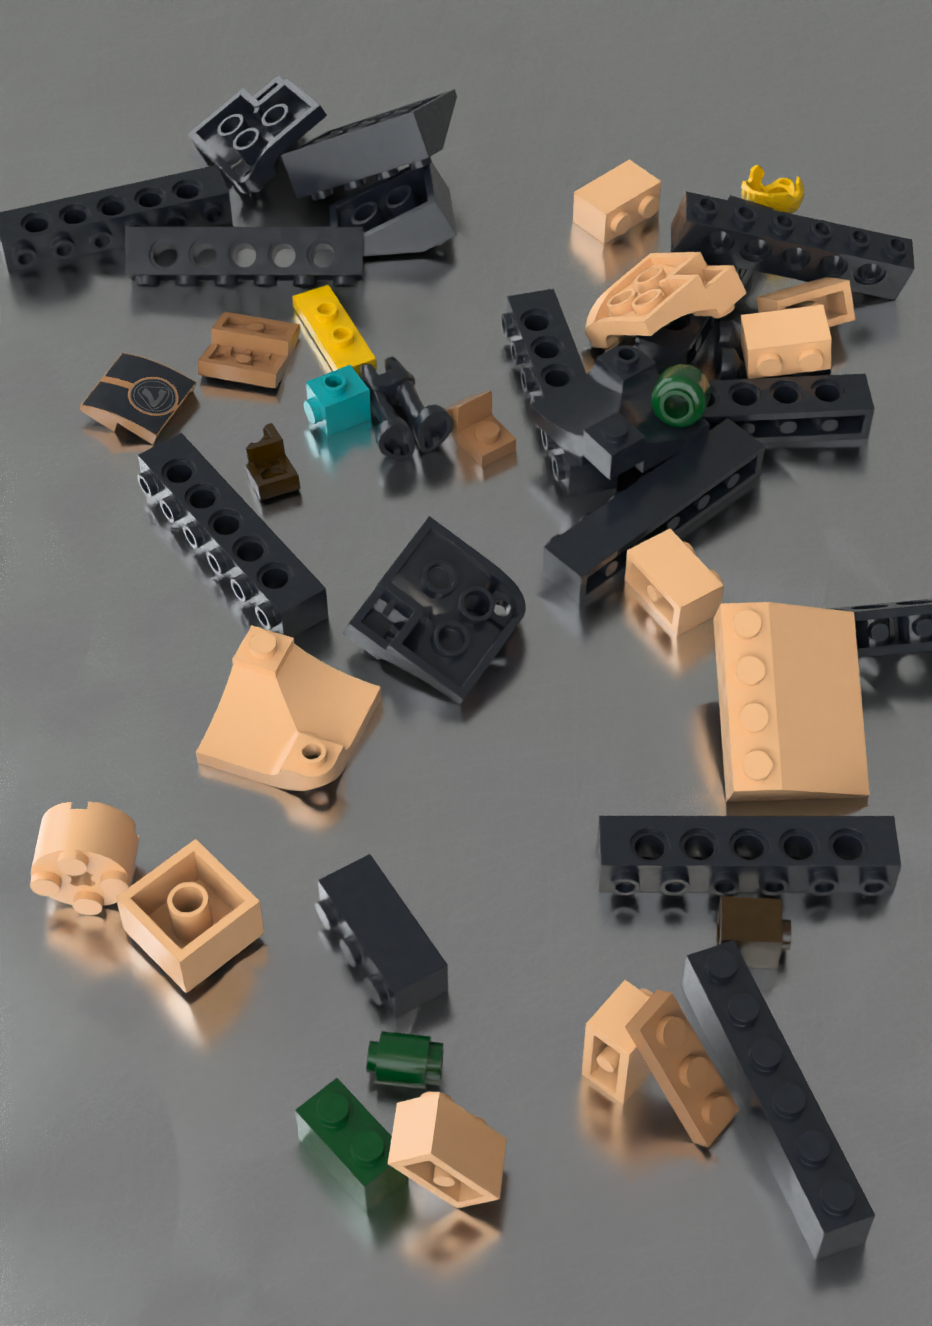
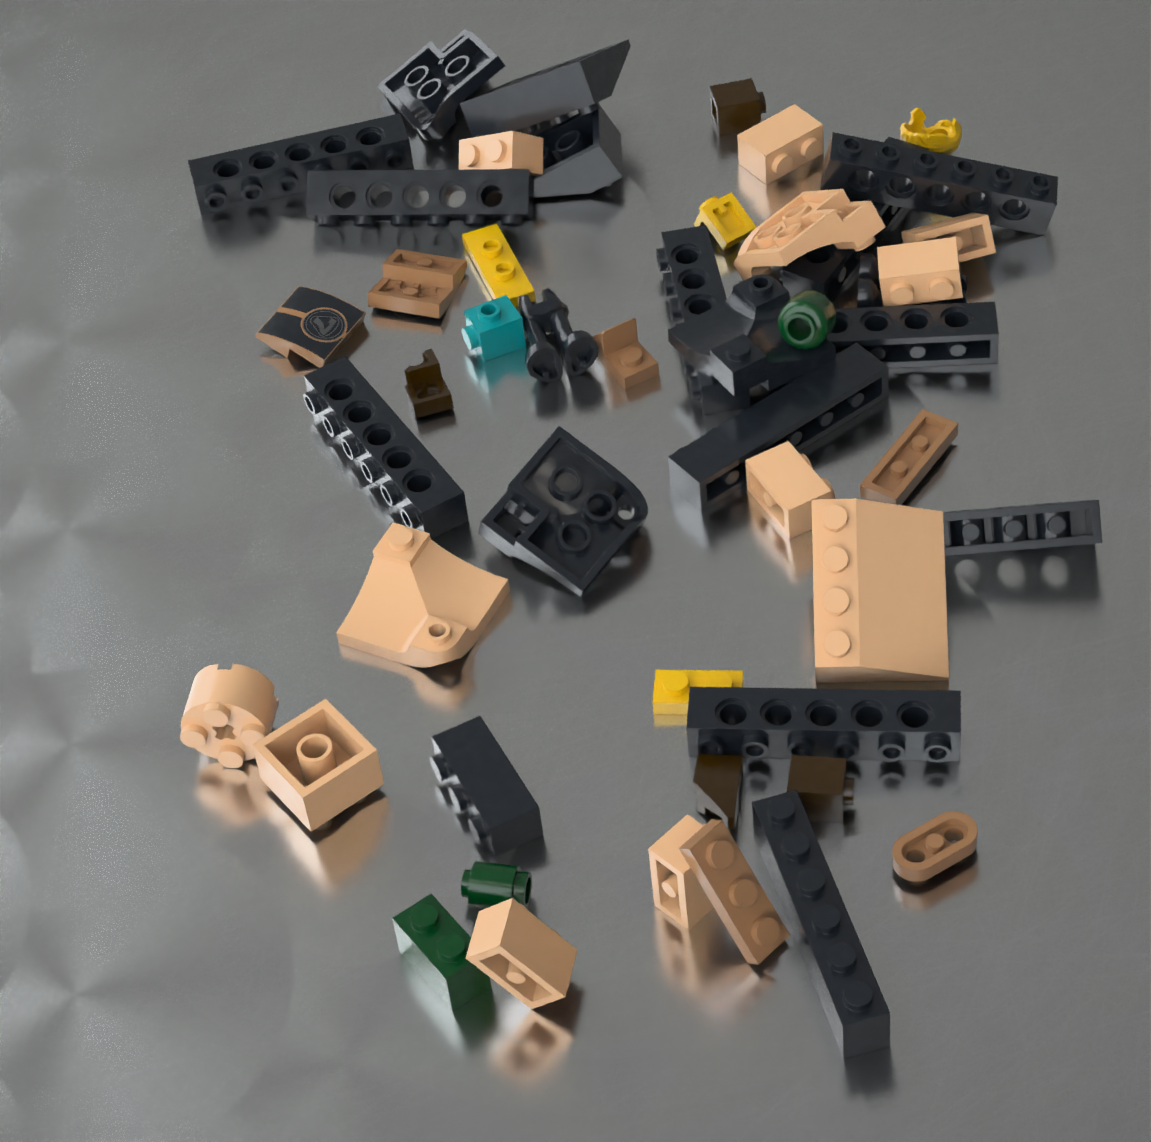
camera: 10 degrees right, 5 degrees down
none -> light nougat brick [459,131,543,176]
none -> yellow plate [652,669,744,715]
none -> dark brown slope [693,754,743,830]
none -> yellow bracket [694,192,757,251]
none -> dark brown brick [709,78,766,137]
none -> medium nougat plate [860,409,959,505]
none -> medium nougat plate [892,811,978,882]

